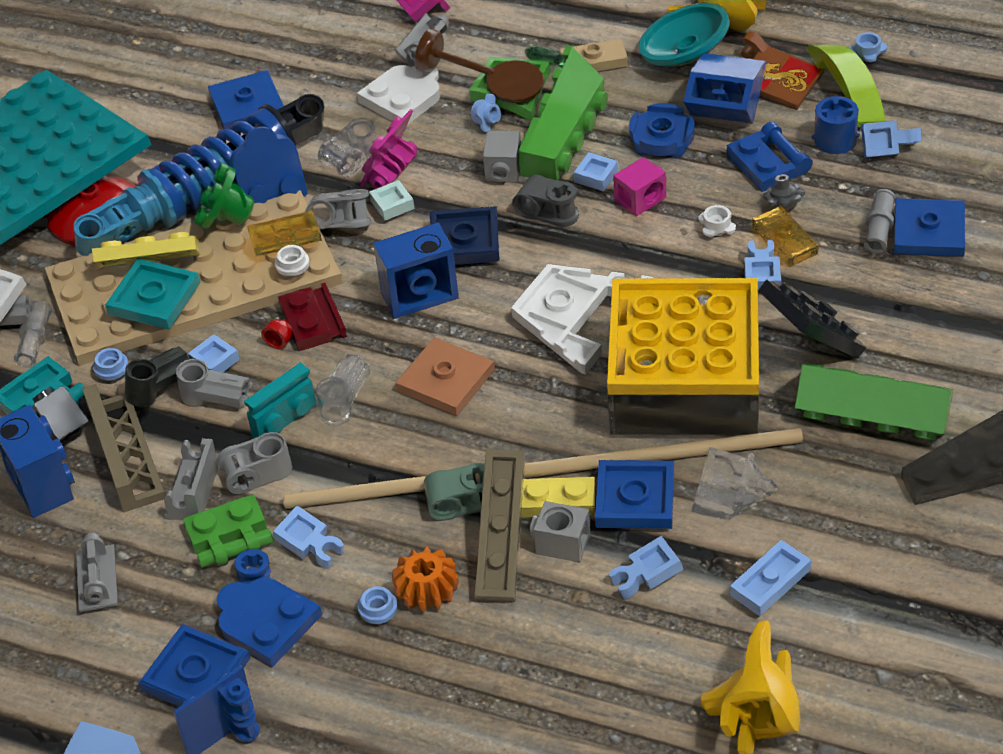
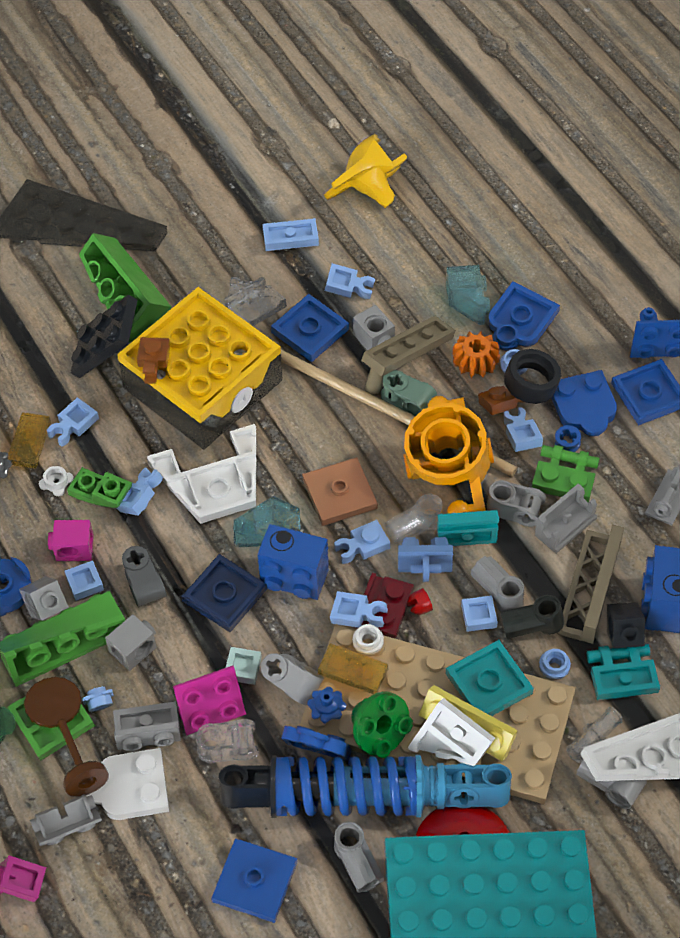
camera: 145 degrees left, 10 degrees up
light yellow plate [521,477,596,518] -> none
none -> light grey brick [19,576,69,621]
none -> bright green slope [67,467,132,508]
none -> light grey bracket [113,701,181,751]
none -> light blue plate [117,468,163,516]
none -> dark orange plate [137,337,170,384]
none -> clear light blue slope [233,496,301,547]
none -> blue plant [307,687,347,723]
none -> light blue plate [330,591,388,628]
none -> light blue plate [334,520,390,564]
none -> light grey piece [334,822,384,893]
none -> medium blue hips [398,537,453,582]
none -> light orange piece [403,396,494,514]
none -> white wing [408,698,495,766]
none -> clear light blue slope [445,265,490,325]
none -> dark orange plate [478,378,527,415]
none -> blue plate [489,281,560,351]
none -> black tyre [504,349,561,404]

